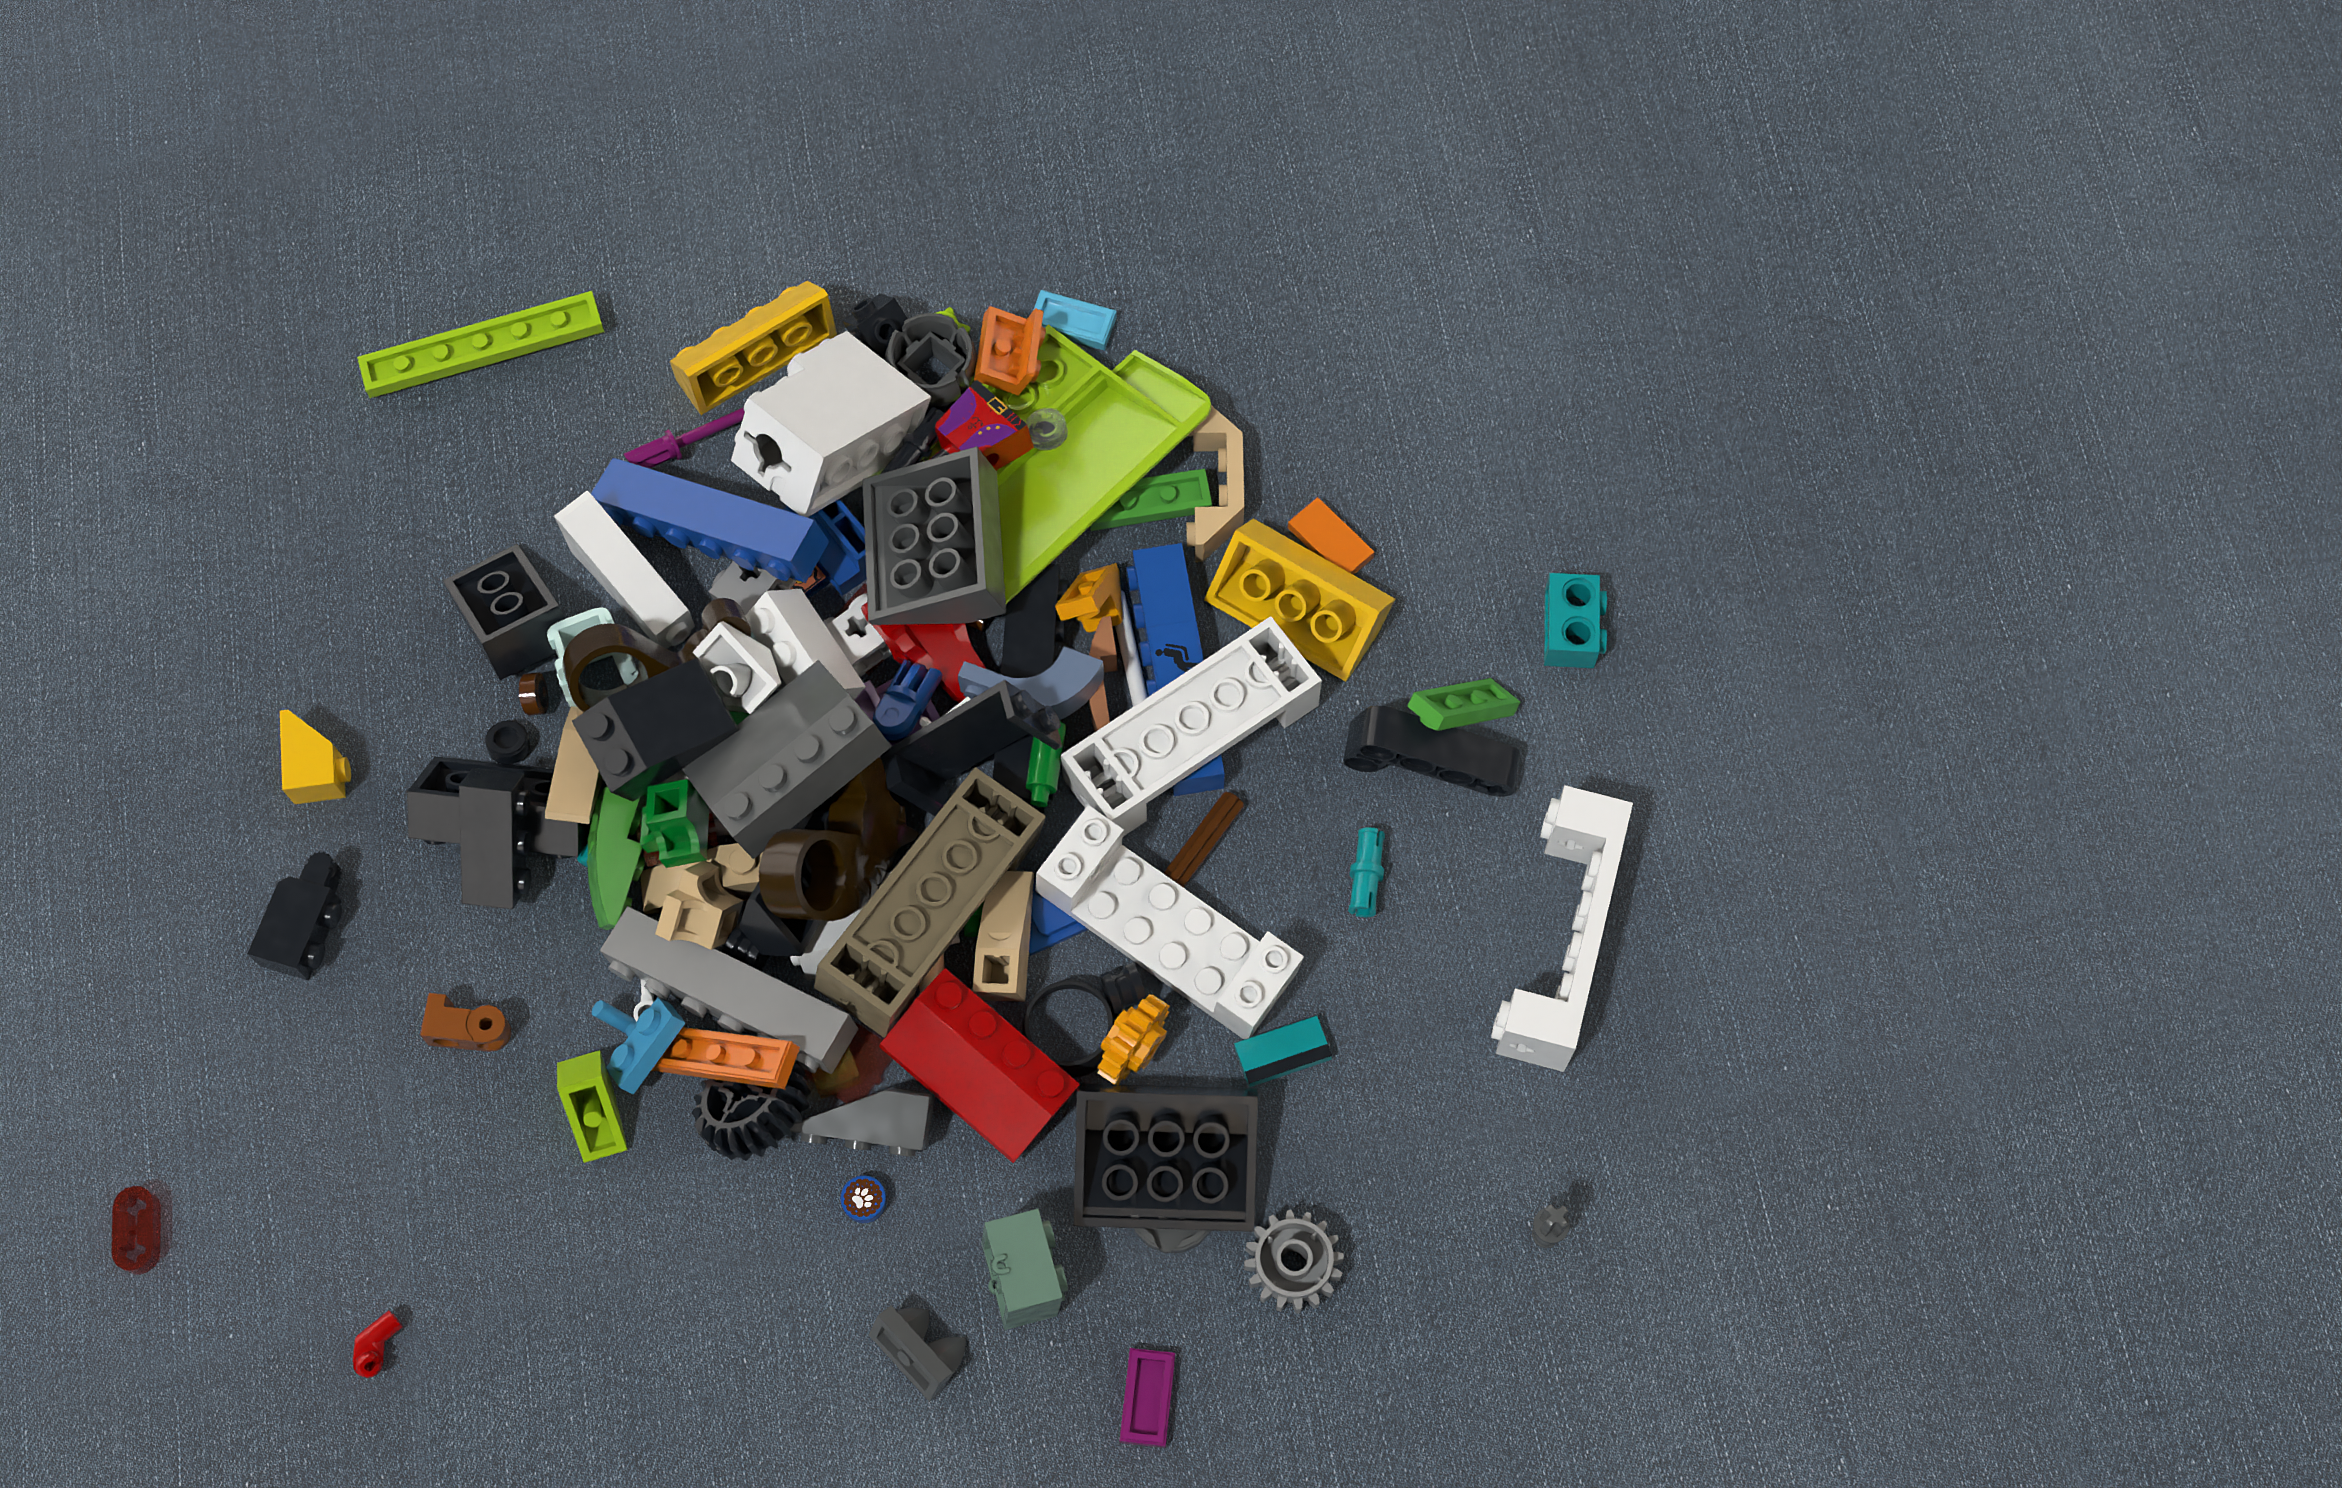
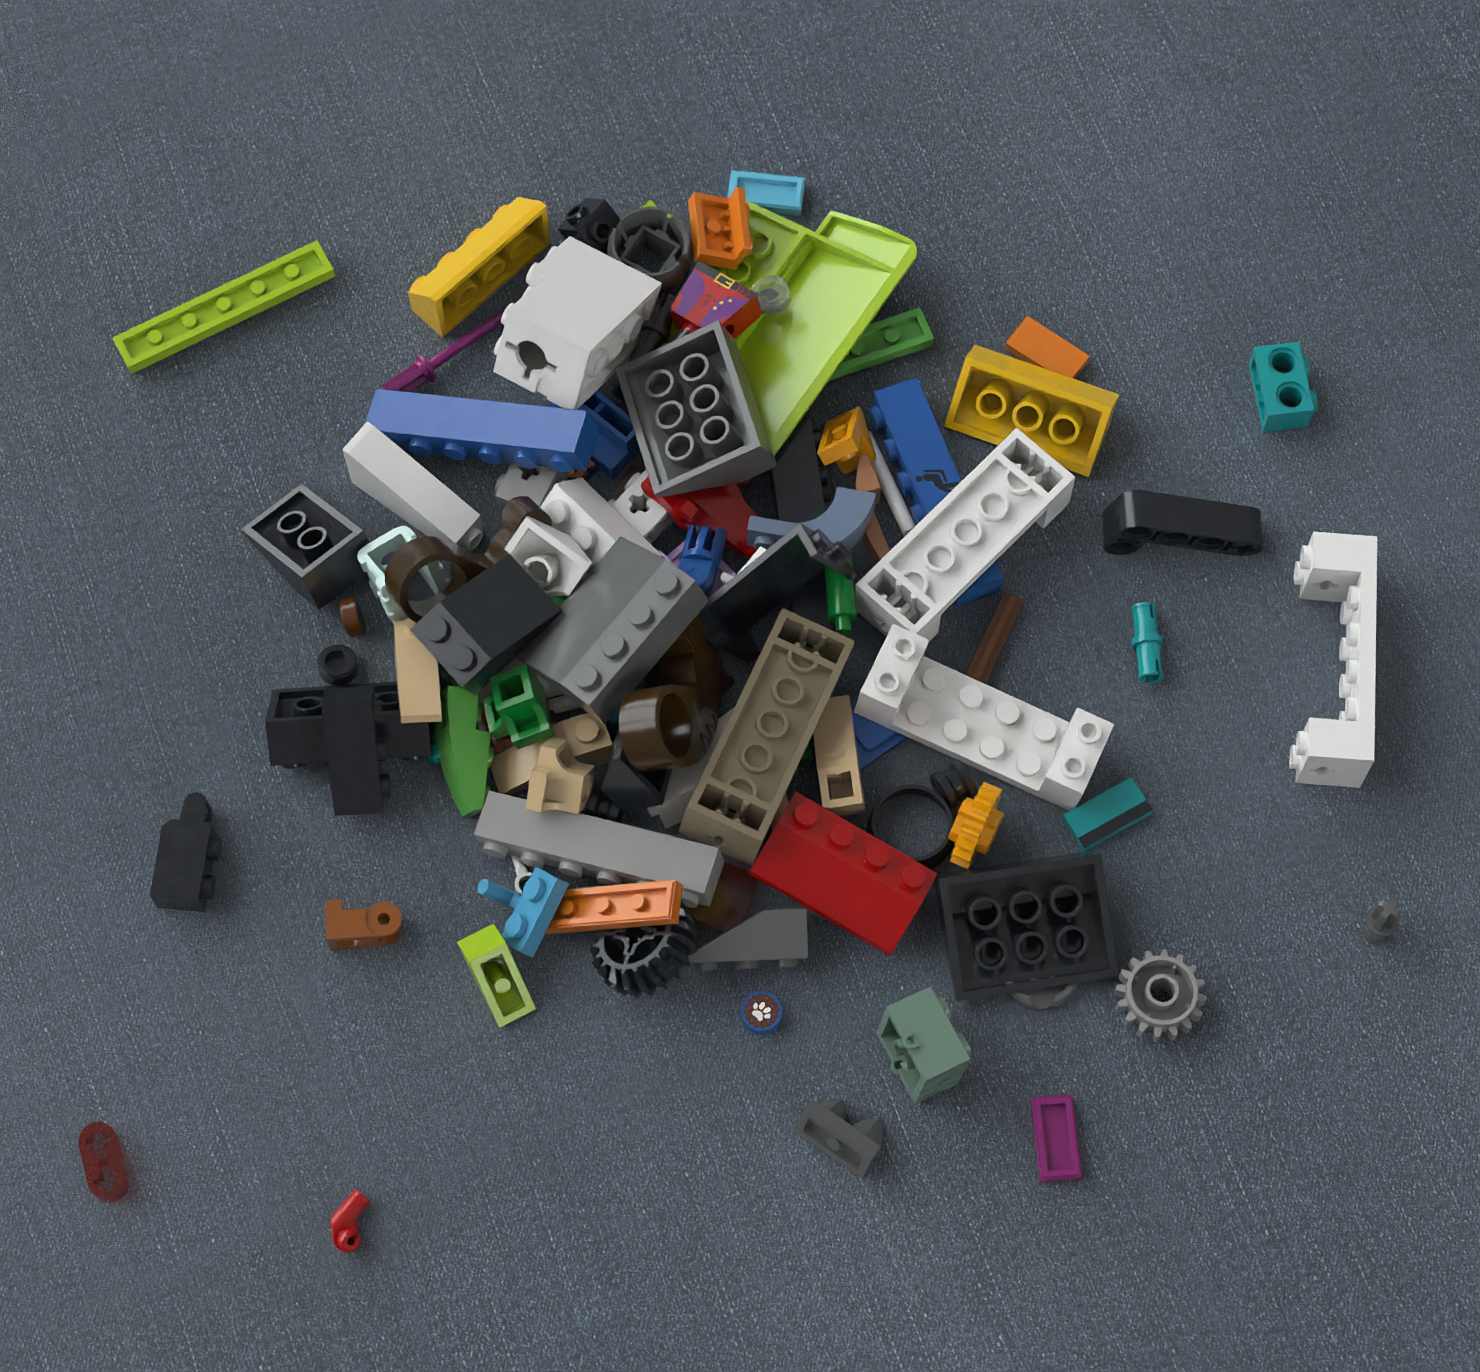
camera: 10 degrees left, 0 degrees up
yellow slope [280,710,351,804] -> none
tan slope [1186,405,1244,562] -> none
bright green plate [1408,678,1520,731] -> none

